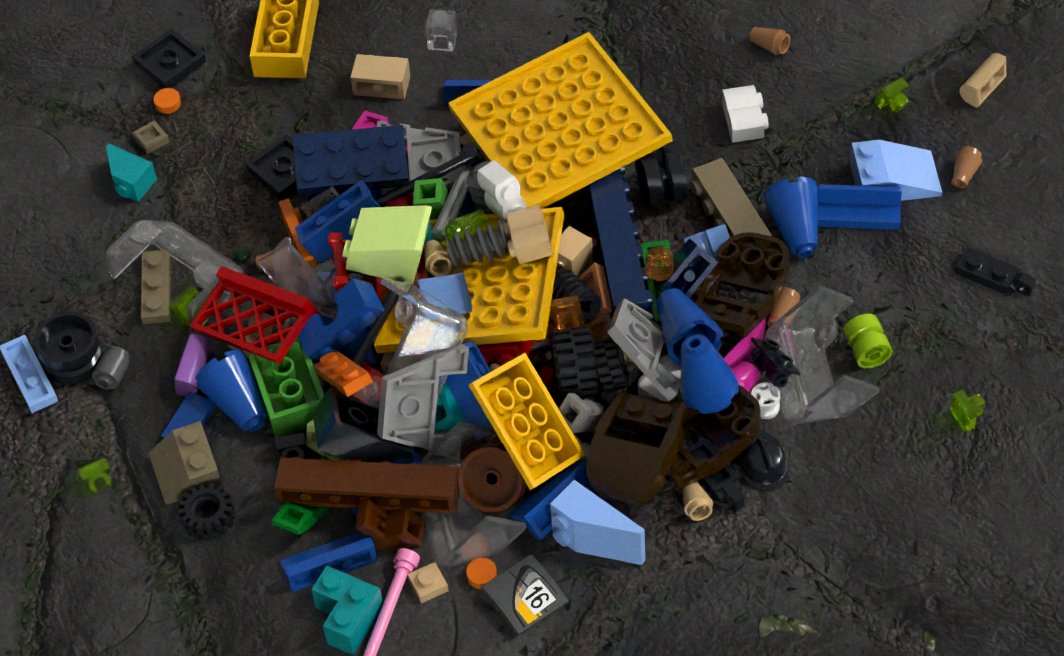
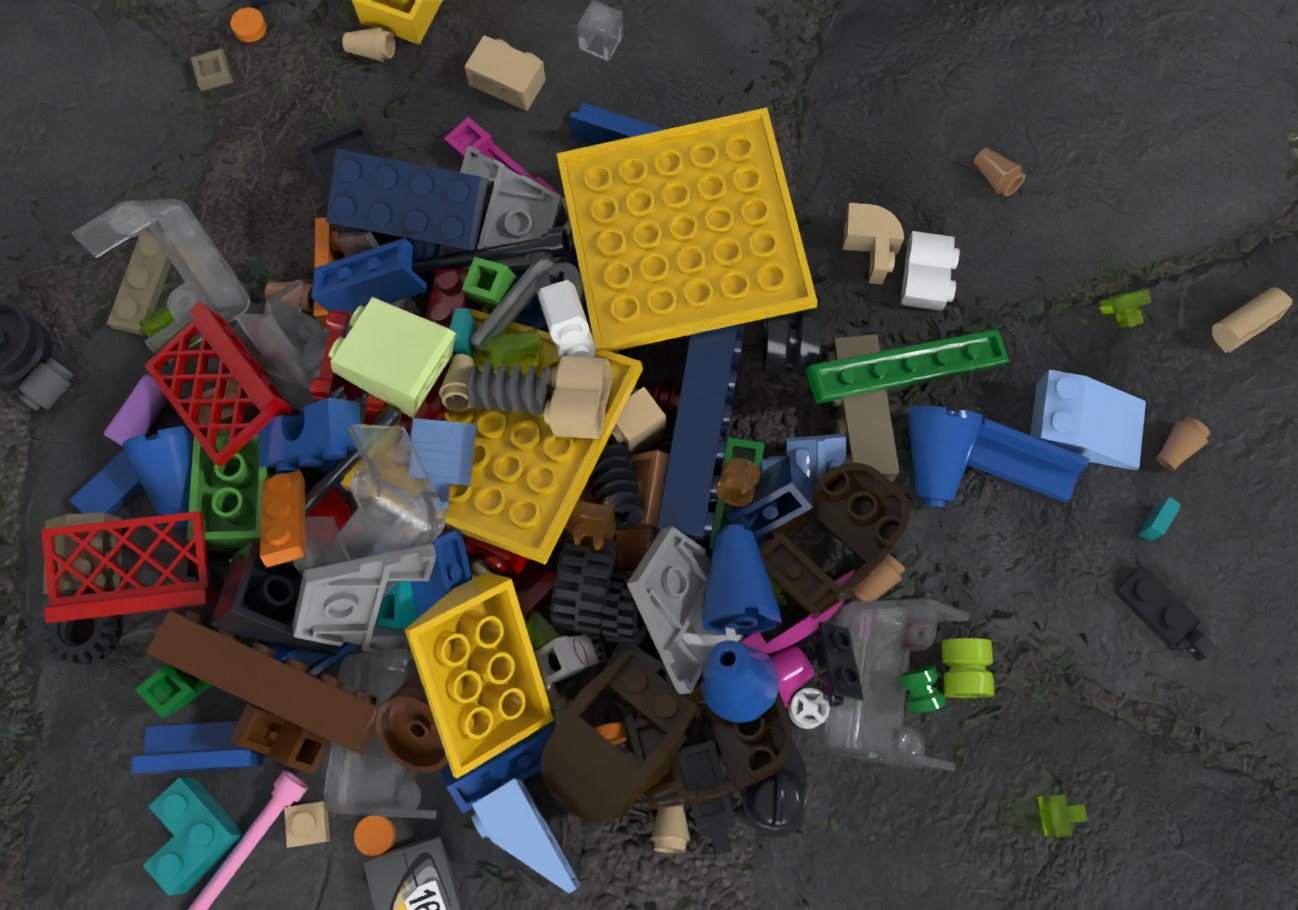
camera: 15 degrees right, 20 degrees up
teal slope [106,144,157,202] -> none
none -> red fence [41,511,216,623]
none -> tan cone [343,27,395,62]
none -> green tile [805,329,1010,404]
none -> tan brick [843,203,904,285]
none -> green wheel [898,666,946,714]
none -> teal tile [1138,497,1180,542]

